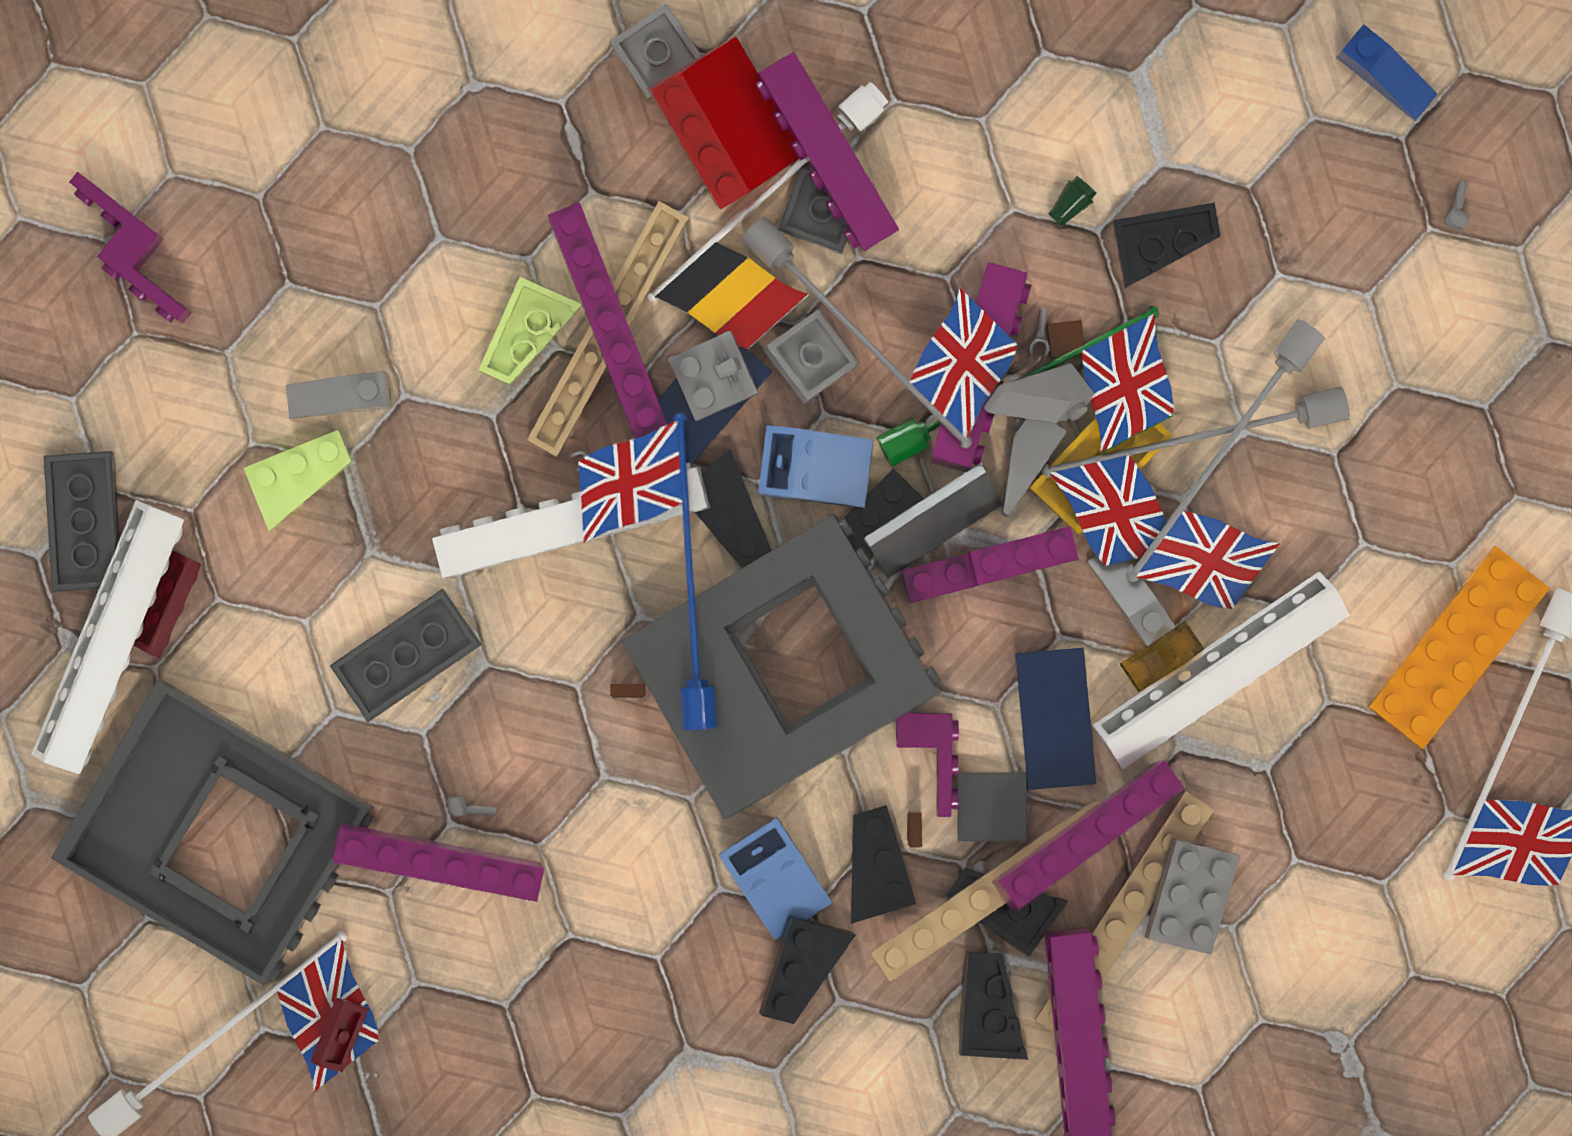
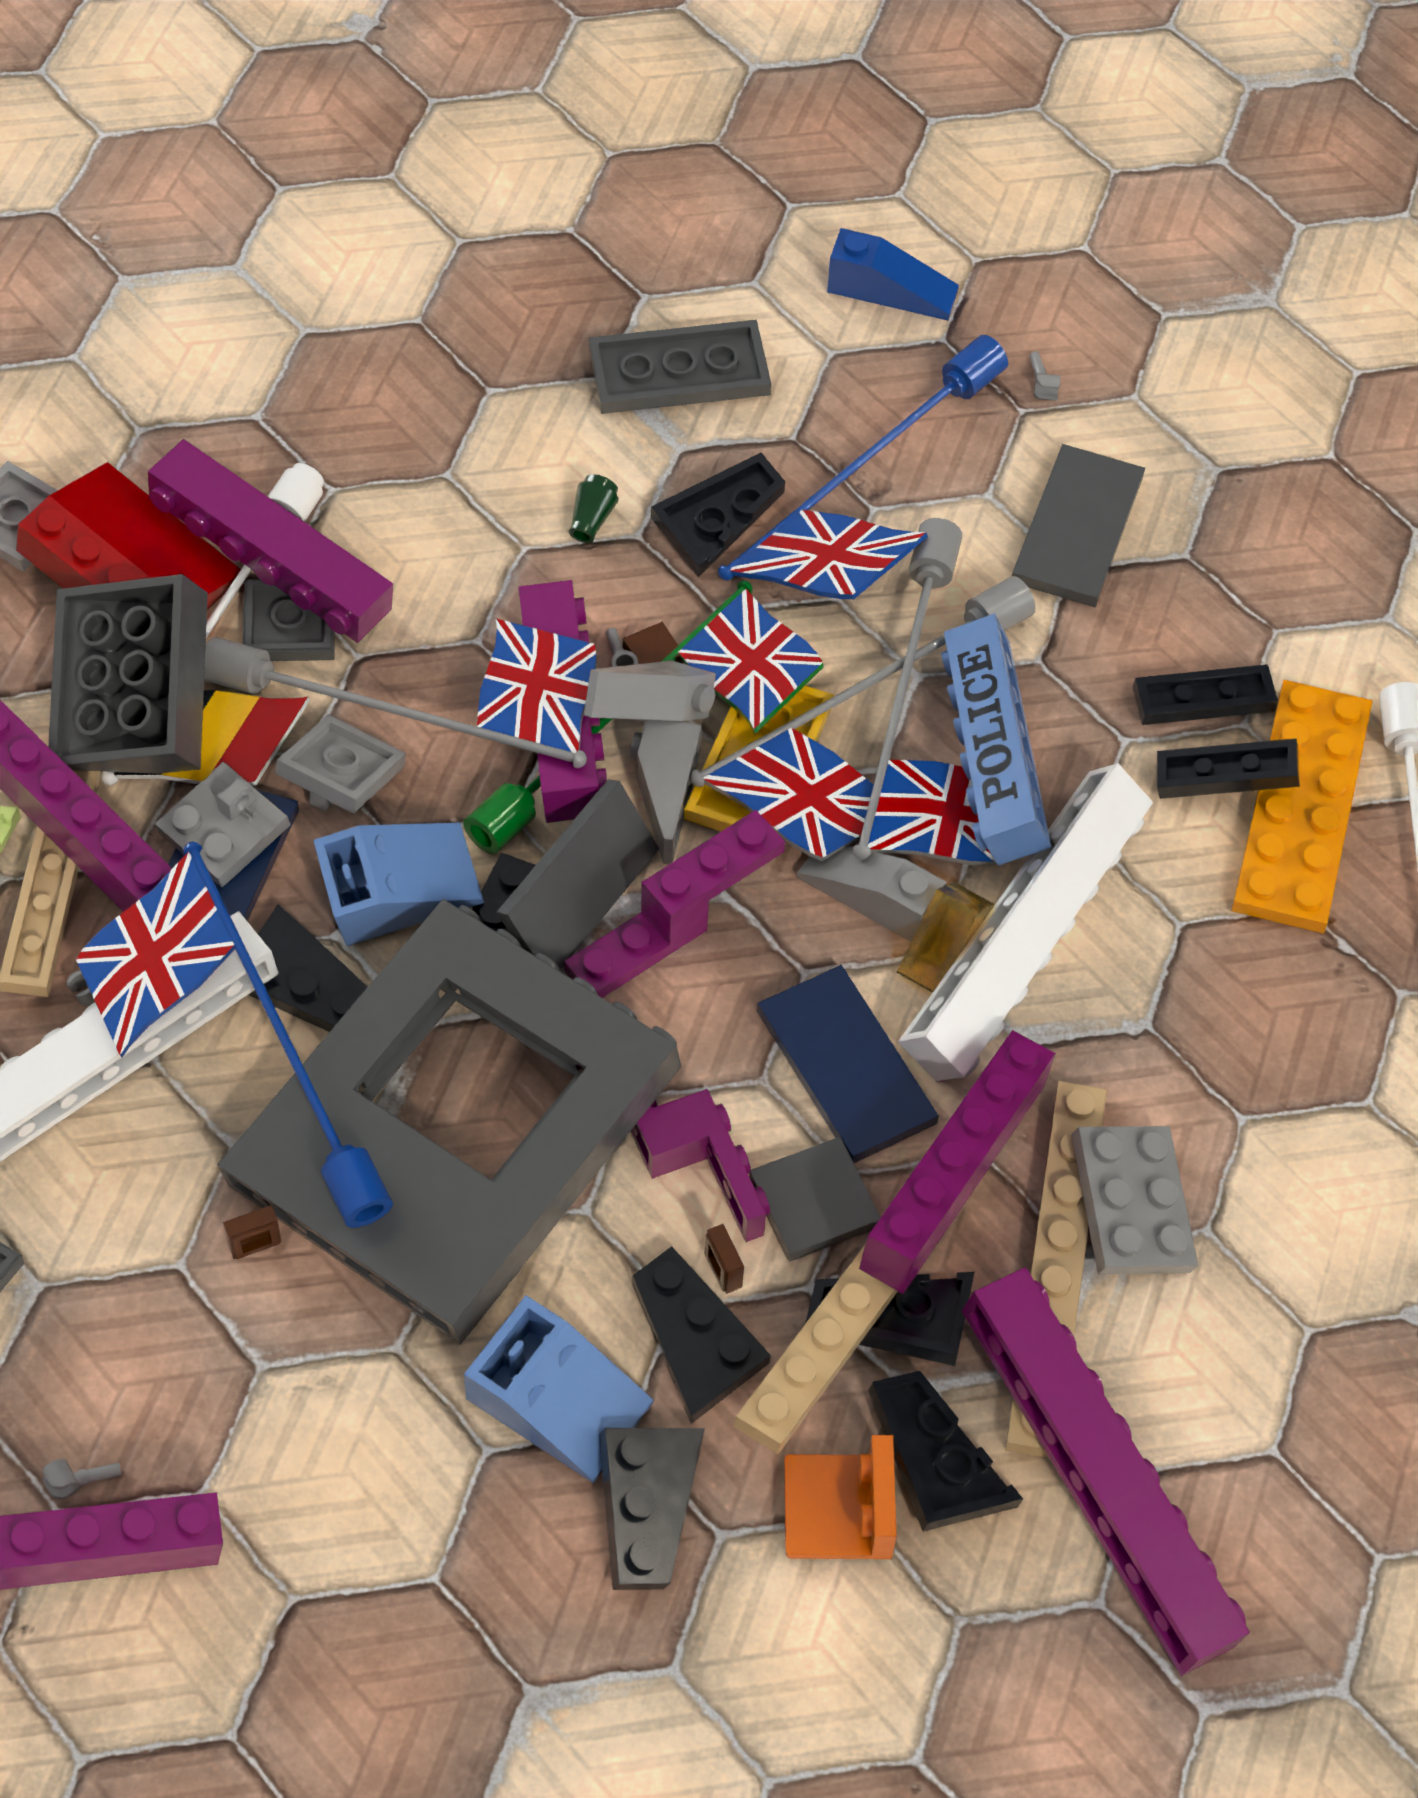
camera: 30 degrees left, 30 degrees down
none -> dark grey slope [48,574,208,774]
none -> dark grey plate [589,319,771,414]
none -> flag [718,335,1008,600]
none -> orange bracket [784,1435,897,1559]
none -> medium blue brick [941,613,1052,866]
none -> dark grey tile [1012,444,1145,608]
none -> black plate [1133,664,1278,725]
none -> black plate [1157,738,1300,799]

